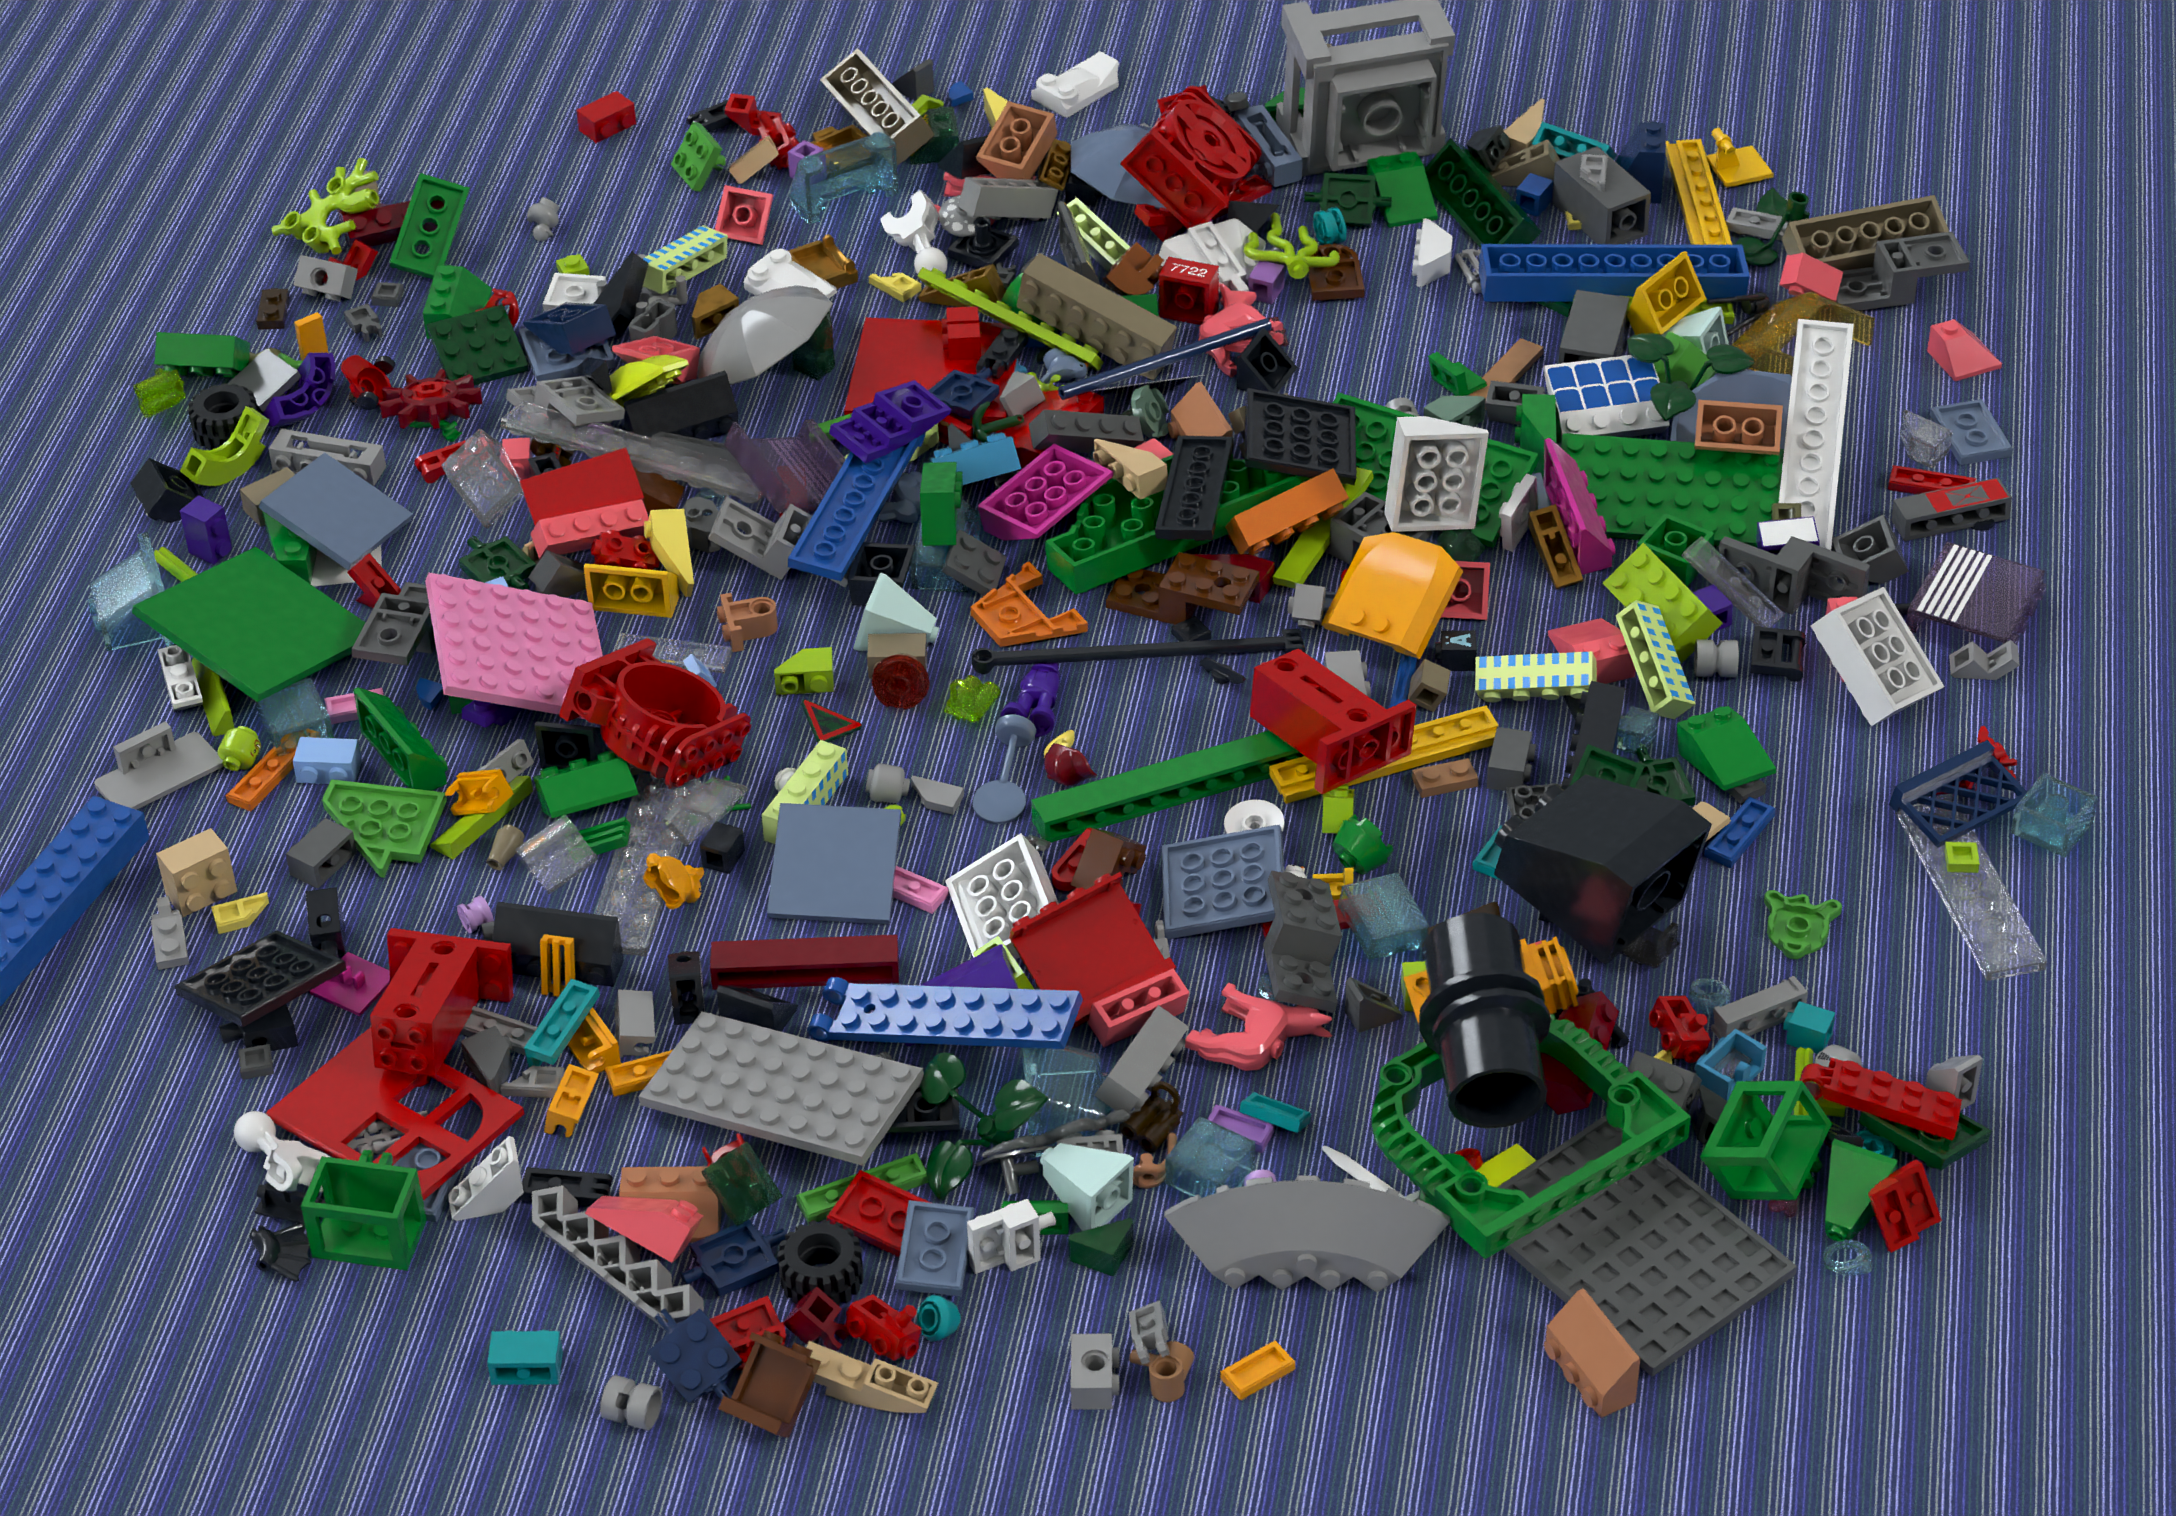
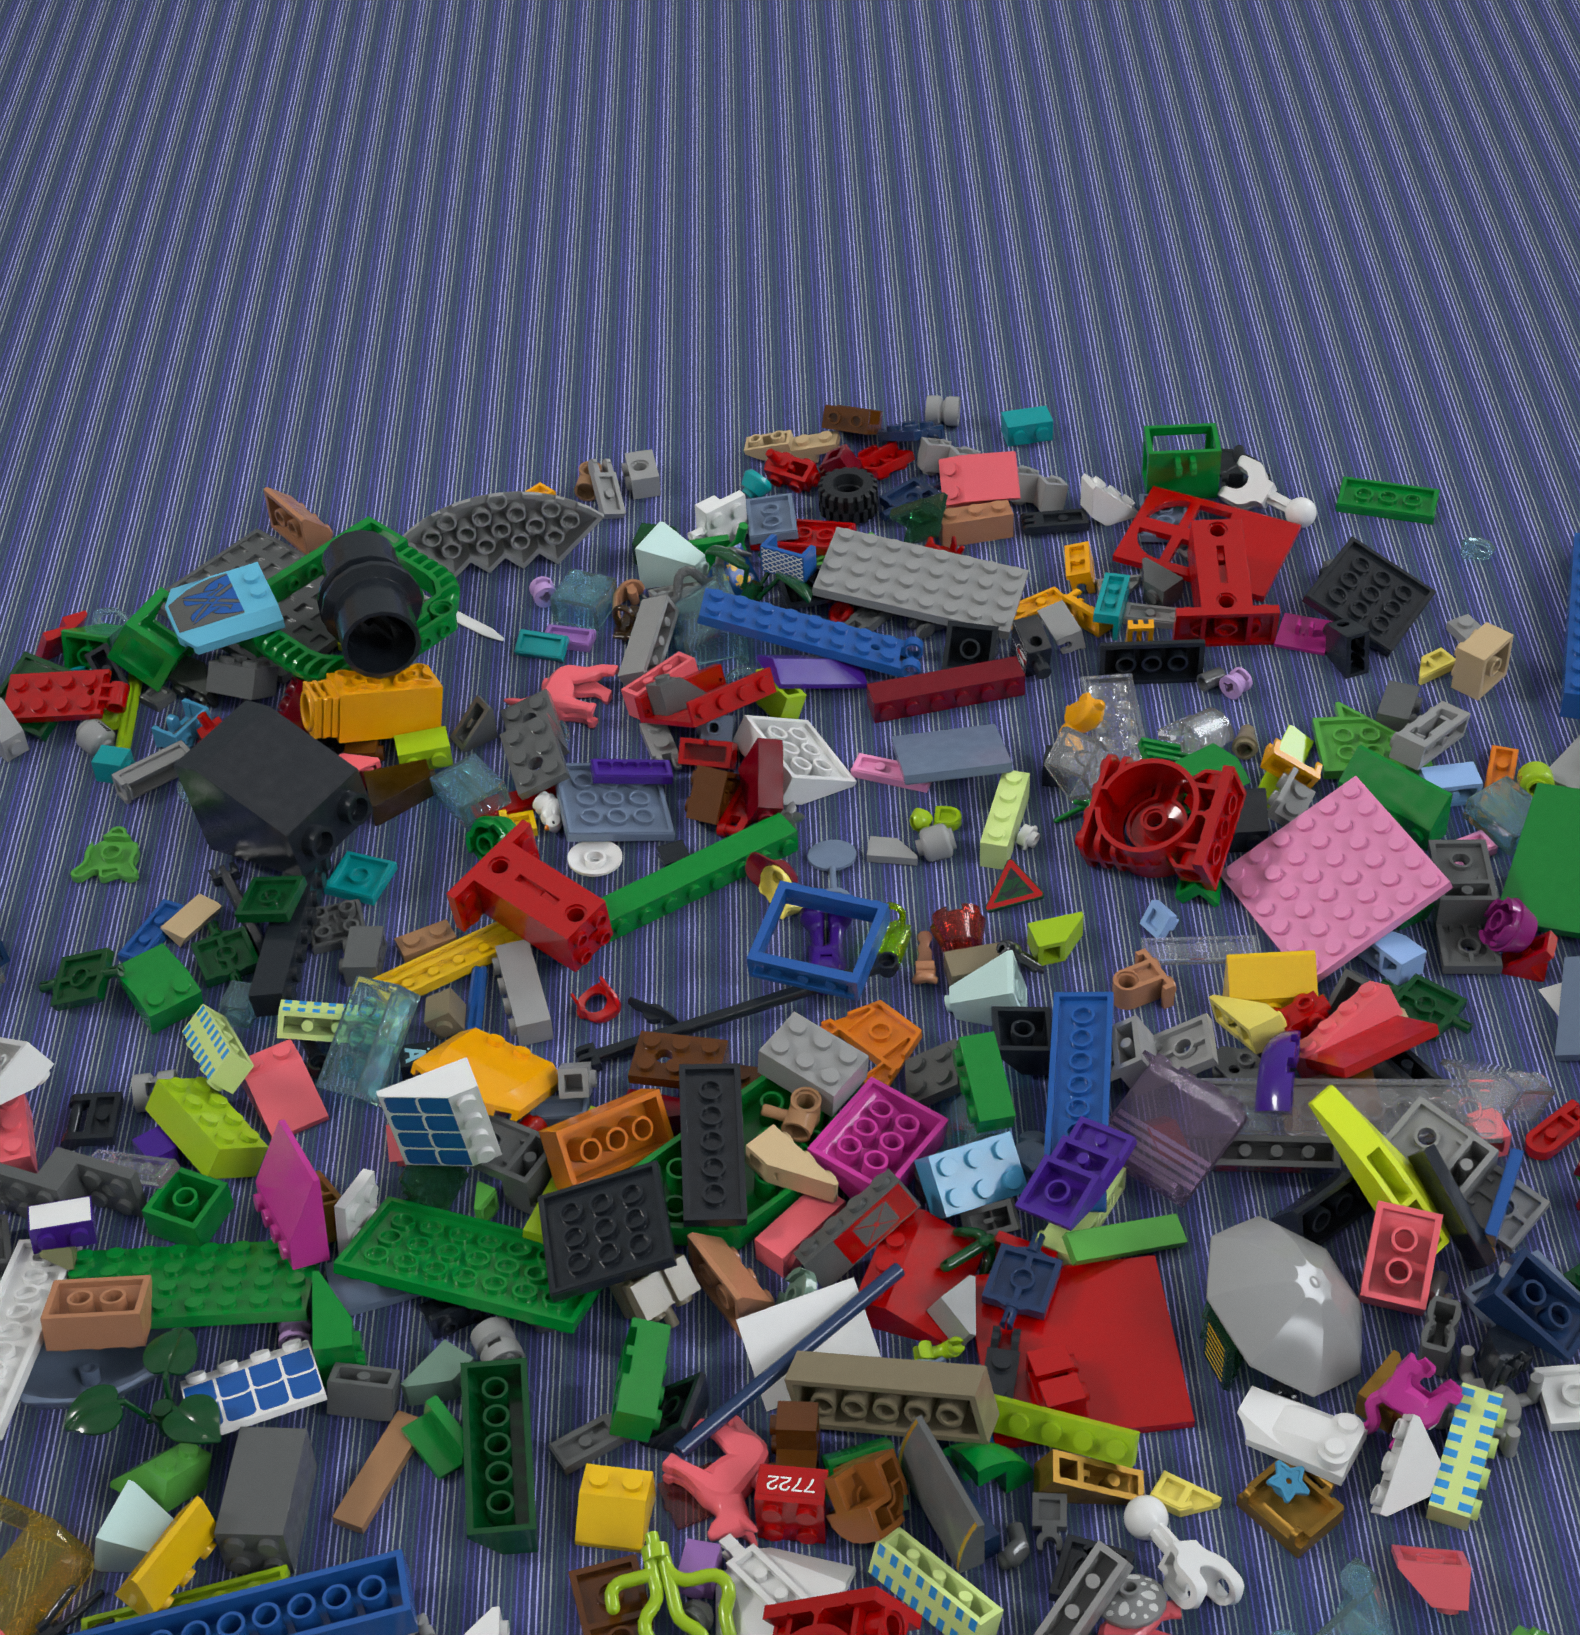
camera: 170 degrees right, 0 degrees up
none -> dark green plate [39,947,125,1011]
none -> medium azure wedge [165,562,286,655]
none -> clear light blue slope [315,976,421,1107]
none -> dark green slope [460,1358,538,1555]
none -> dark grey hinge [548,1412,633,1476]
none -> yellow slope [575,1463,656,1553]
none -> dark purple plate [590,759,674,785]
none -> green wedge [609,1317,671,1443]
none -> dark grey slope [646,674,706,716]
none -> black tile [656,839,690,867]
none -> green plant [715,522,748,559]
none -> dark red slope [738,738,783,823]
none -> blue window [746,880,890,1001]
none -> light grey brick [758,1012,869,1117]
none -> blue panel [760,534,817,582]
none -> medium nougat piece [761,1087,822,1142]
none -> reddish brown brick [770,1401,821,1469]
none -> nougat piece [912,930,938,985]
none -> black arm [996,939,1044,974]
none -> dark purple brick [1254,1030,1301,1115]
none -> dark azure plate [1266,1460,1310,1504]
none -> green tile [1335,476,1440,525]
none -> dark pink animal [1363,1352,1463,1450]
none -> white slope [1370,1414,1441,1517]
none -> light grey brick [1389,701,1471,771]
none -> clear light blue piece [1461,537,1495,560]
none -> magenta cone [1479,897,1538,953]
none -> blue tile [1484,1148,1524,1248]

